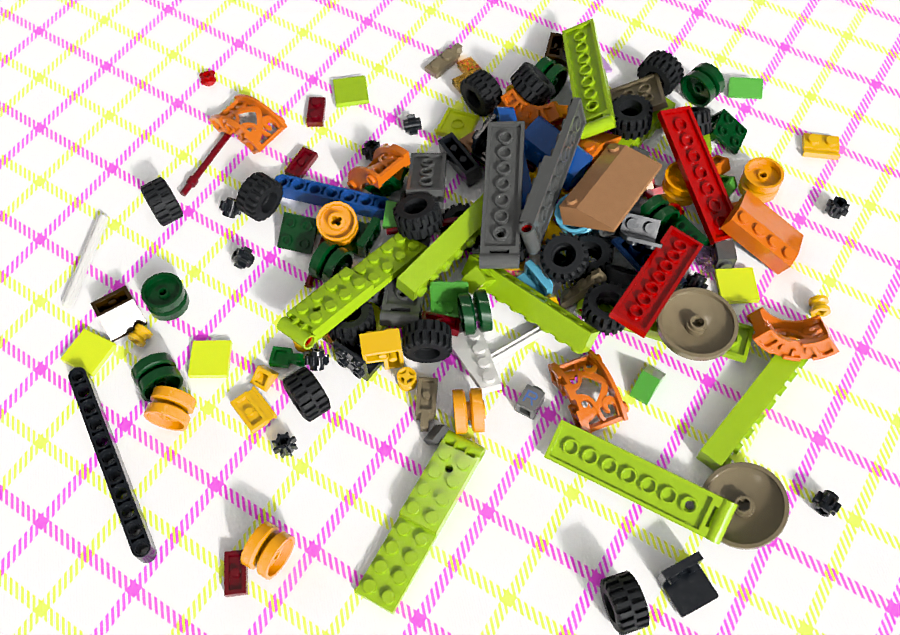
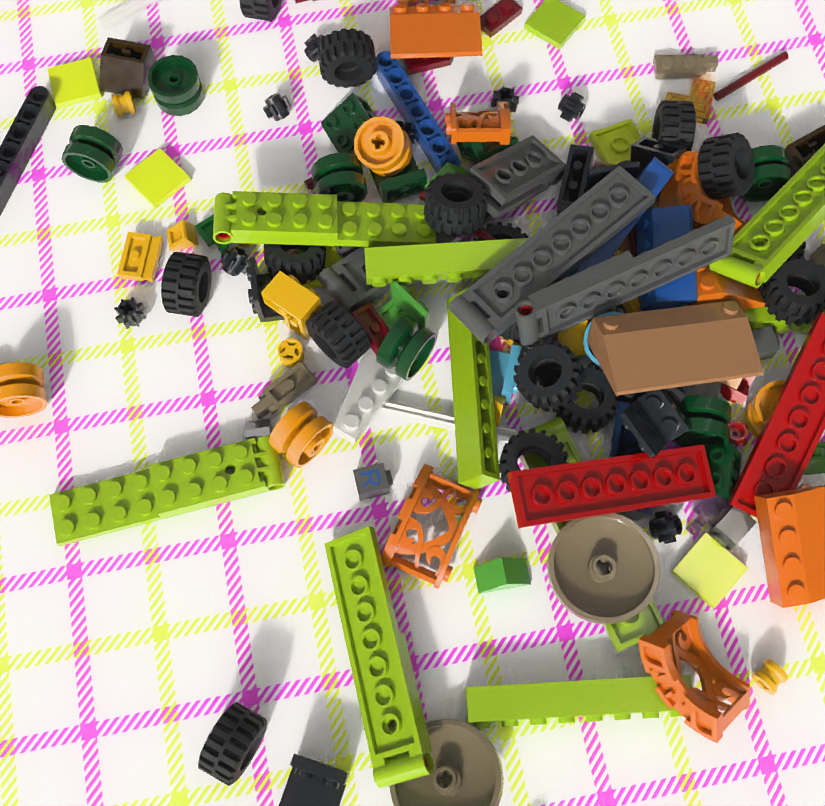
camera: 45 degrees right, 10 degrees up
light orange wheel [143,386,197,431] -> none
lime brick [461,265,496,295] -> none
dark tan hinge [560,268,607,309] -> none
black tyre [604,264,638,289] -> none
none -> orange slope [389,2,483,59]
none -> black slope [630,136,687,175]
none -> dark red bar [713,51,789,101]

